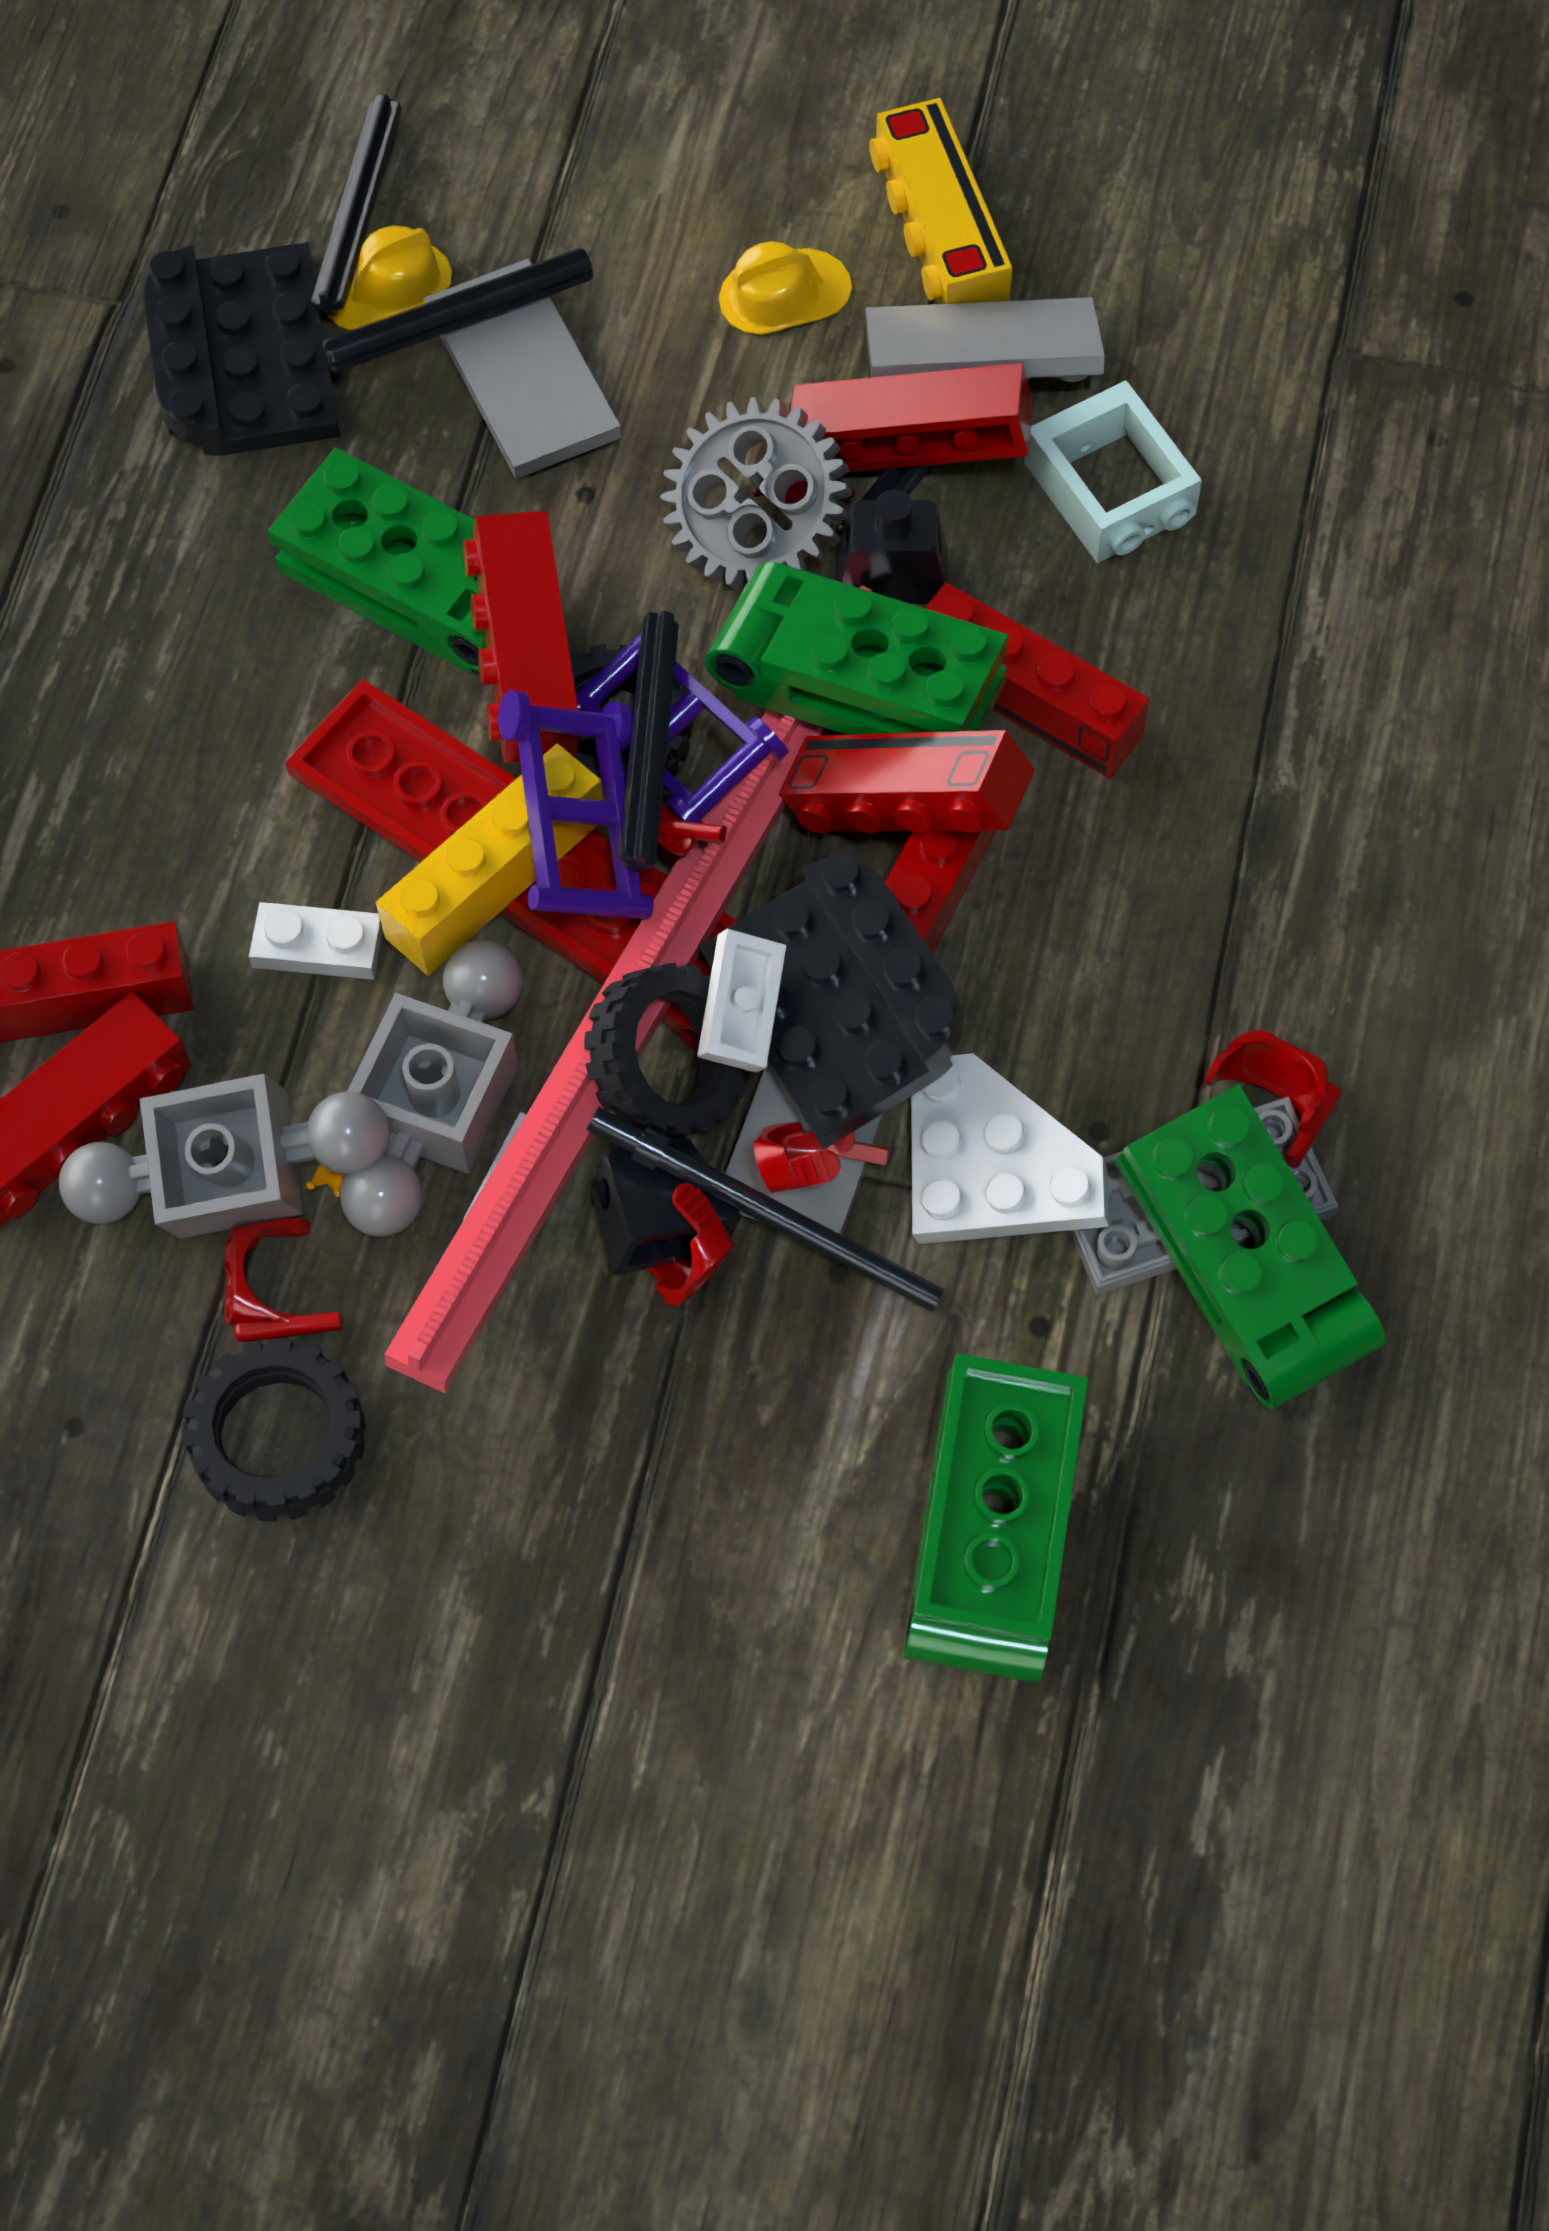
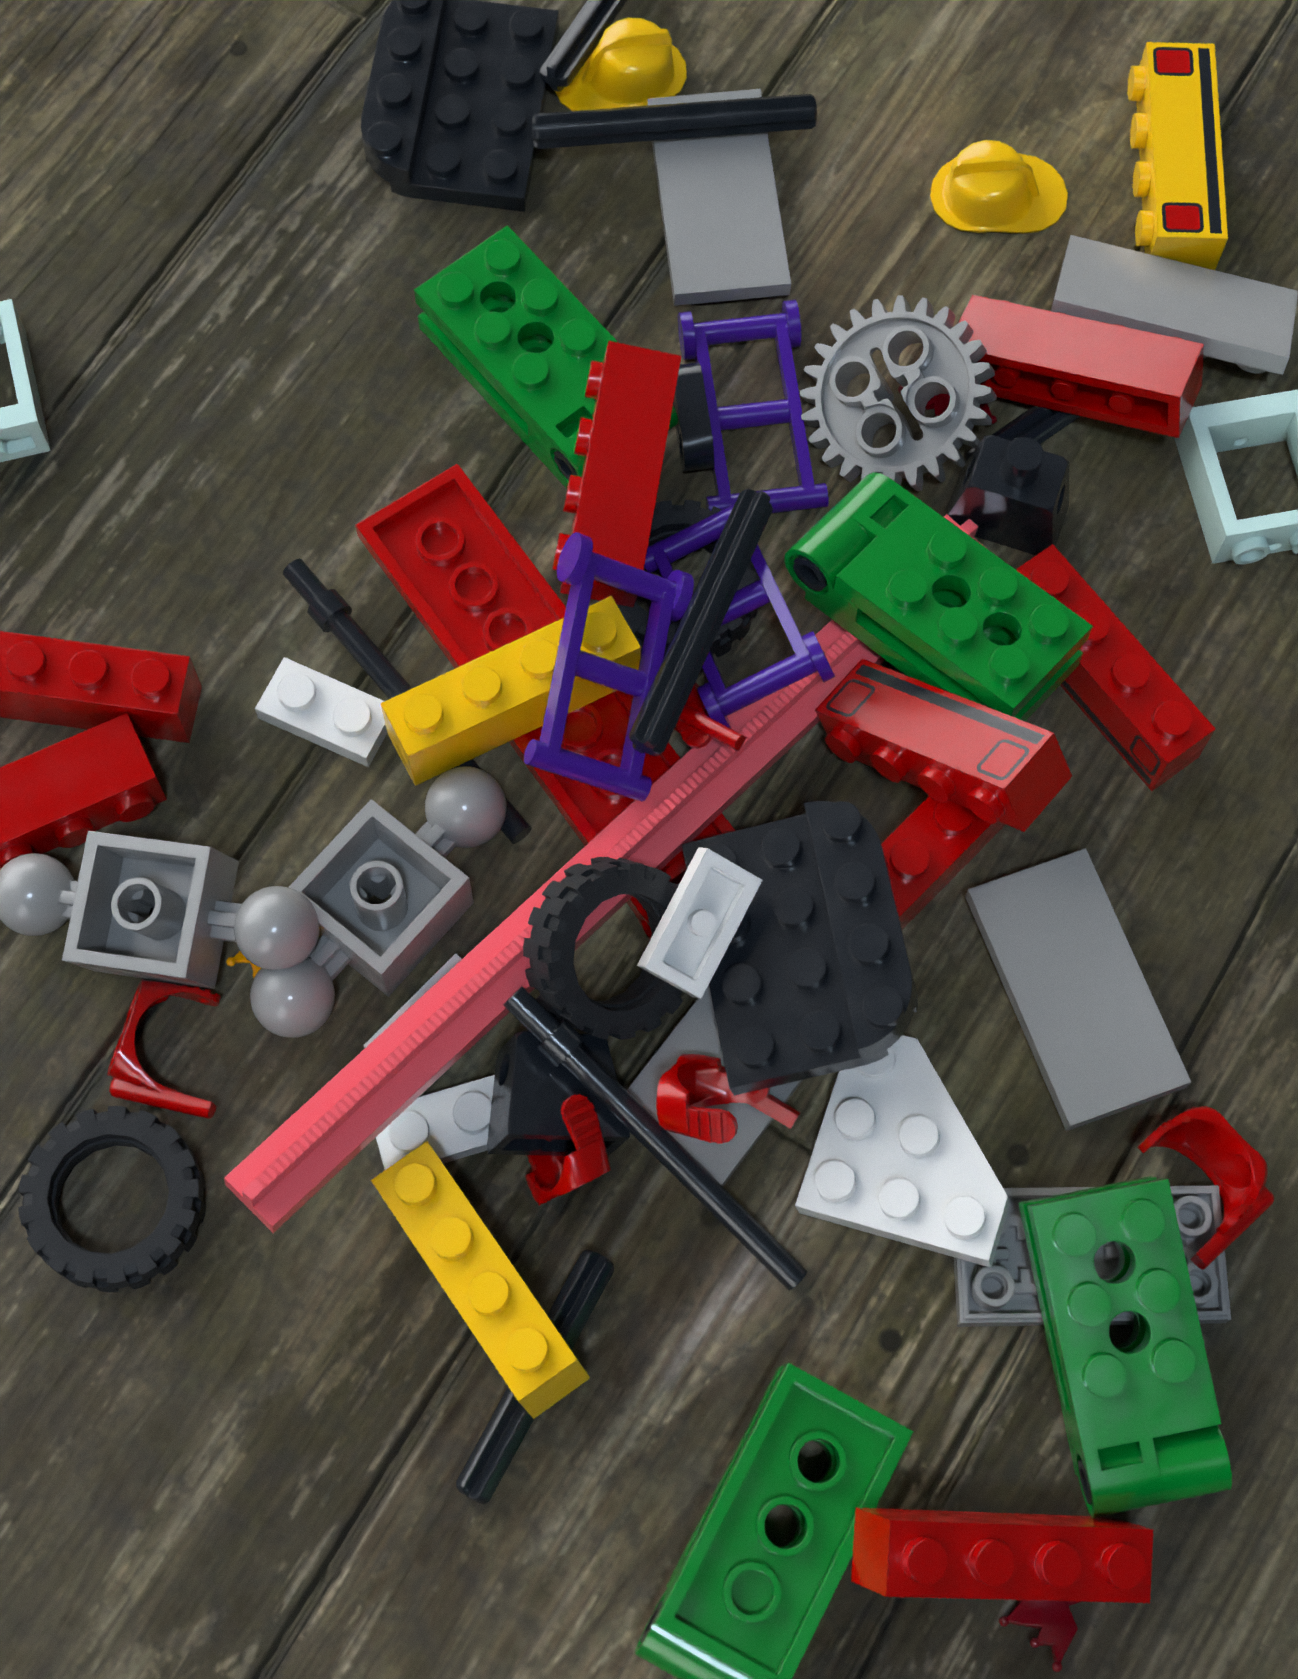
camera: 15 degrees right, 5 degrees up
none -> black bar [283,558,532,844]
none -> yellow brick [371,1141,590,1419]
none -> white plate [376,1075,495,1170]
none -> black axle [456,1249,614,1504]
none -> black beam [673,362,714,472]
none -> dark purple piece [678,300,829,513]
none -> red brick [851,1508,1154,1603]
none -> light grey tile [965,848,1191,1132]
none -> dark red piece [999,1600,1080,1672]

